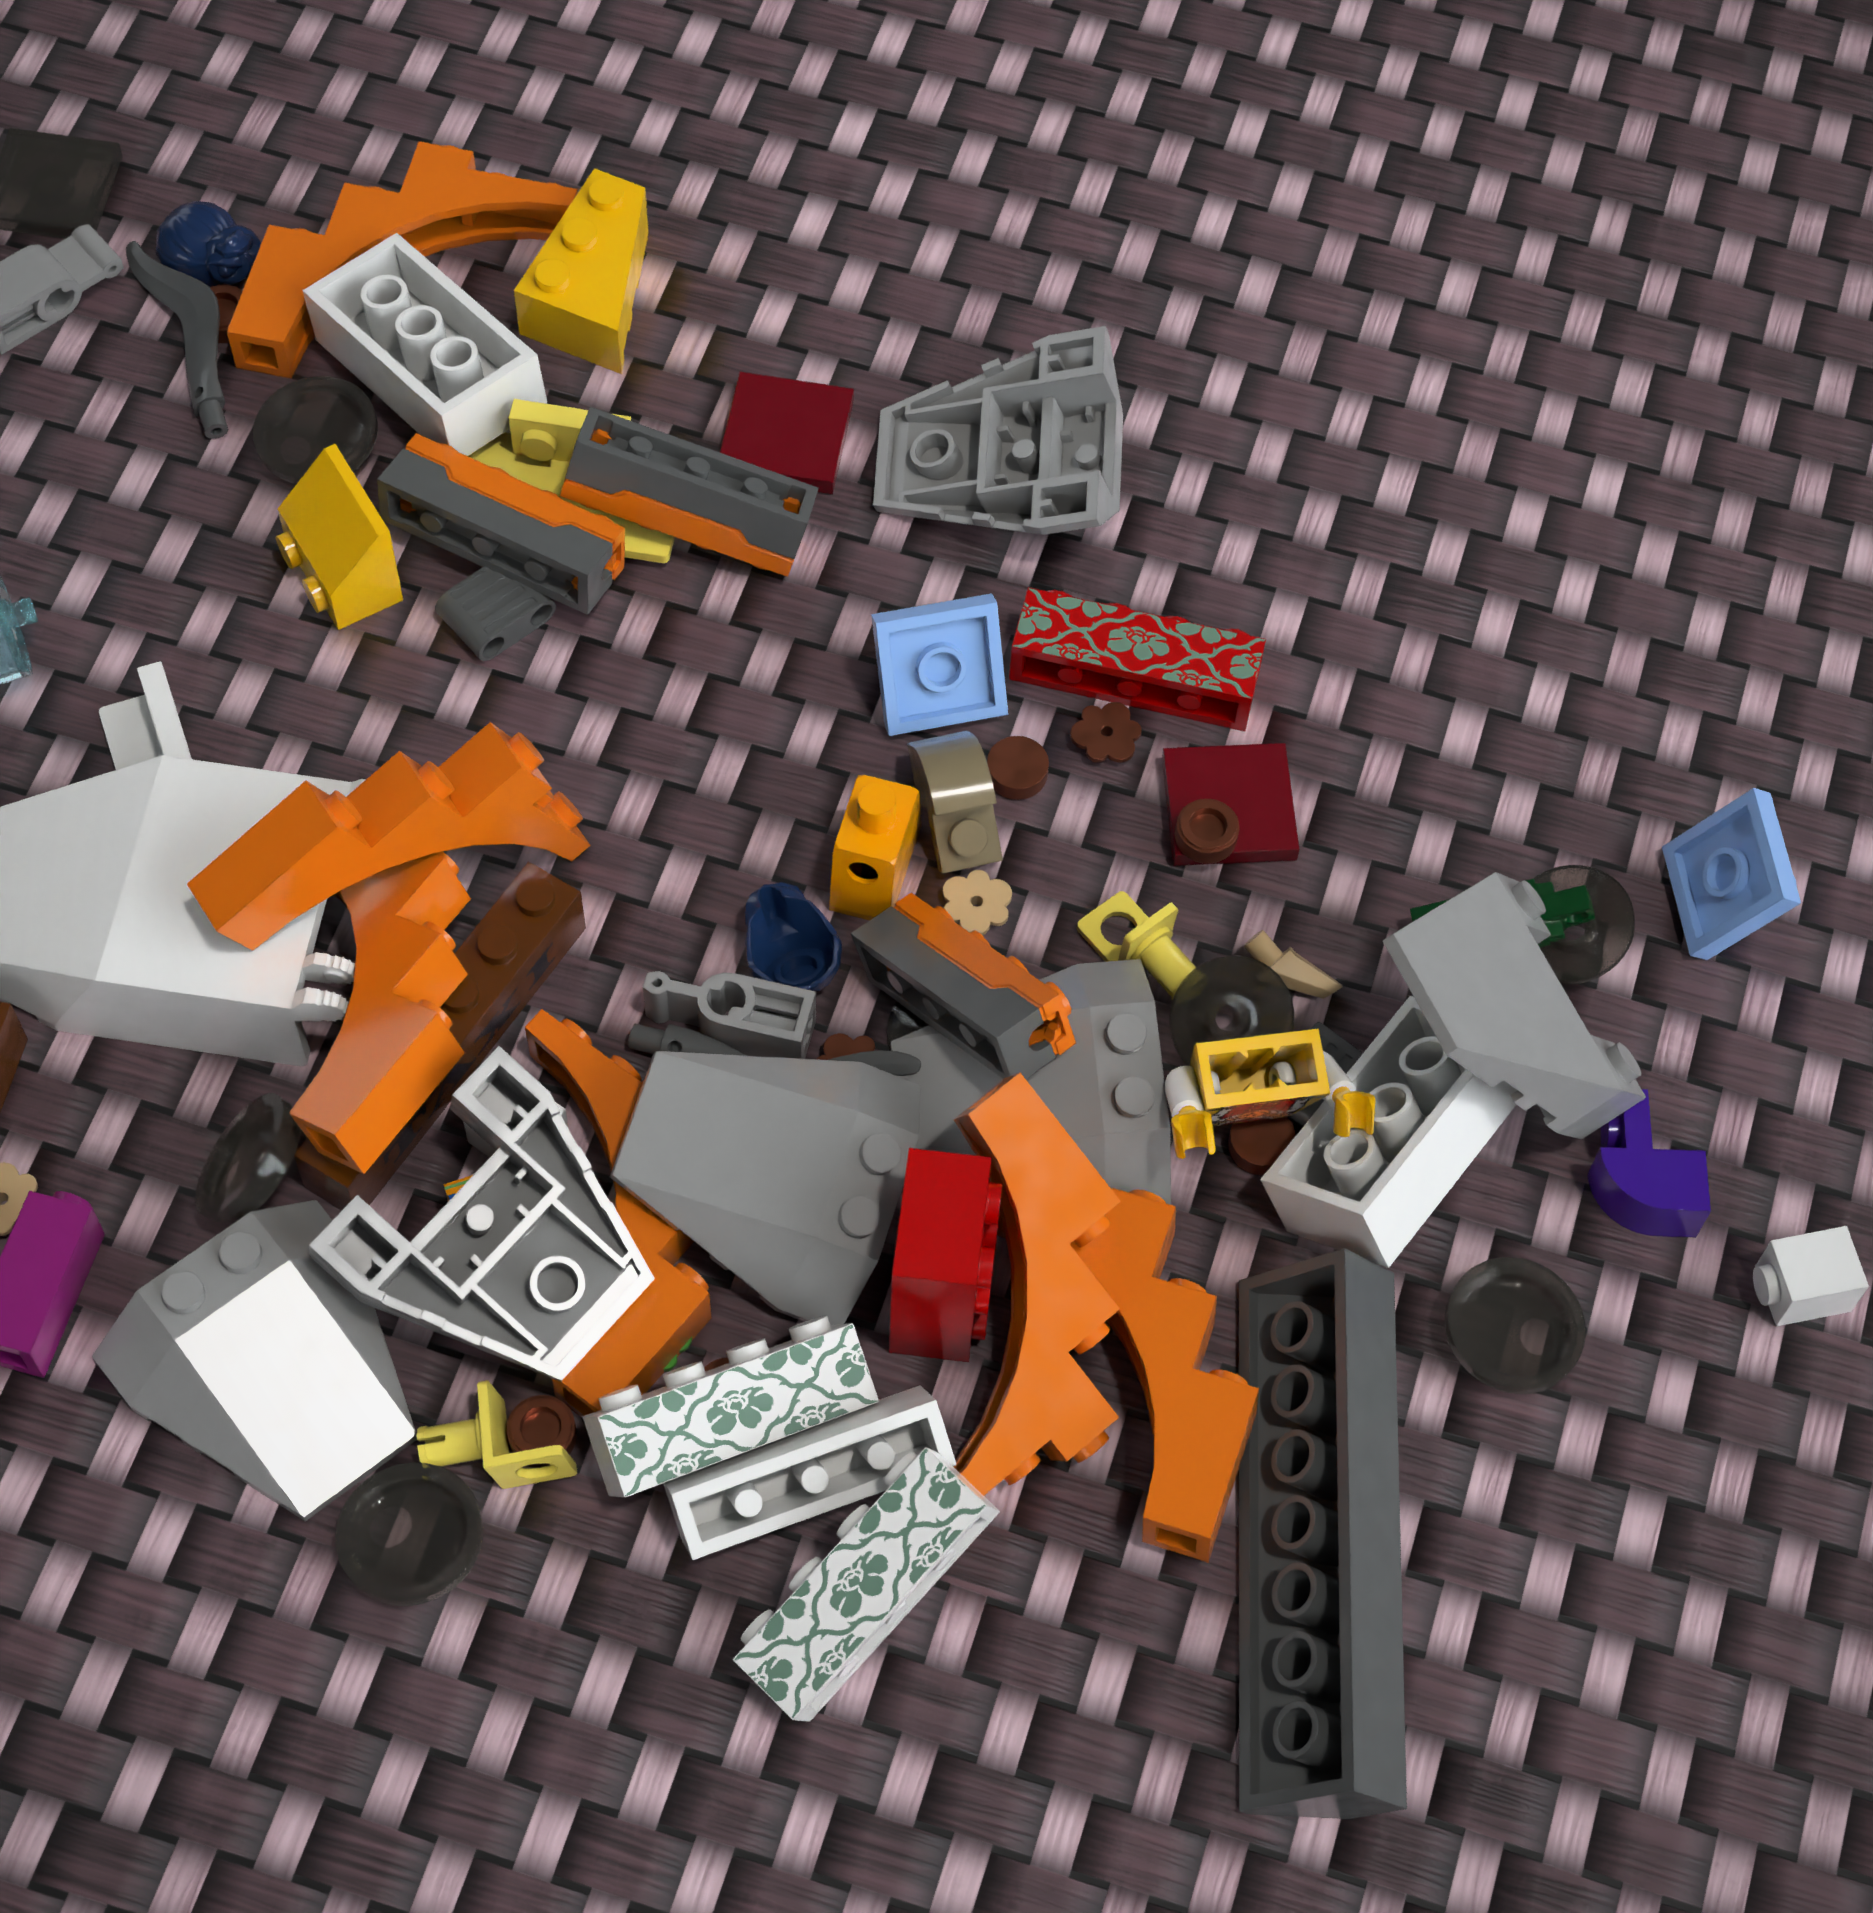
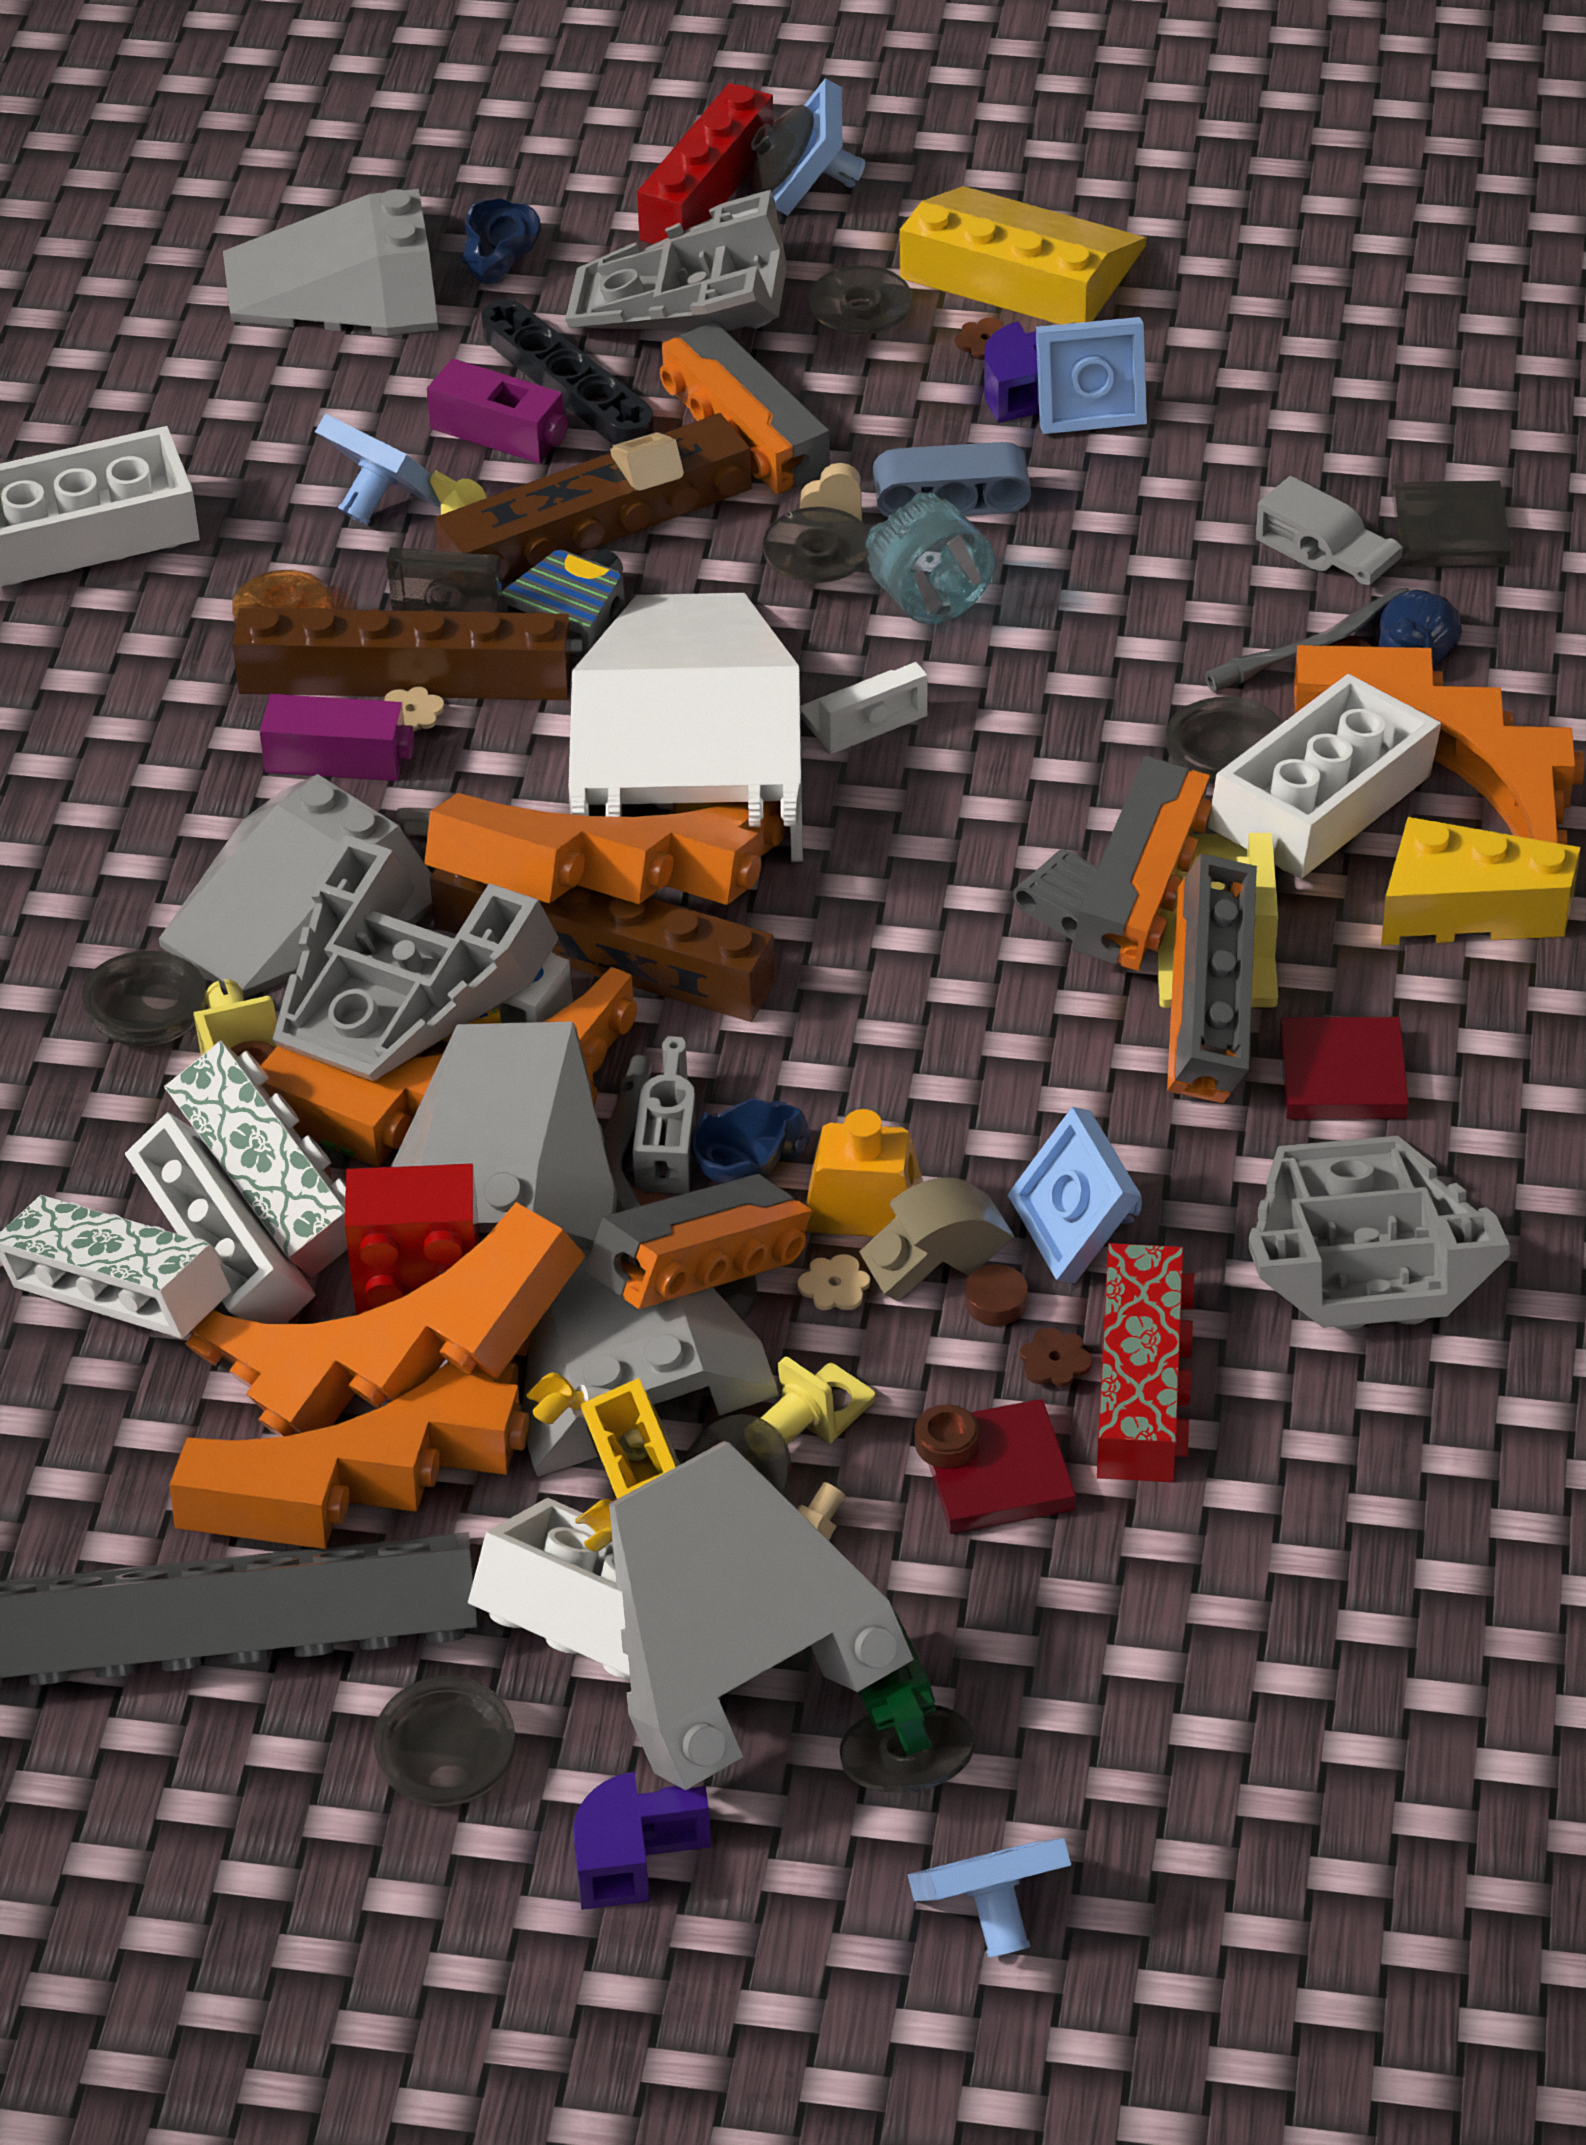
camera: 85 degrees right, 15 degrees down
orange arch [187,722,591,951] -> none
yellow slope [276,444,403,630] -> none
white brick [1753,1226,1869,1326] -> none

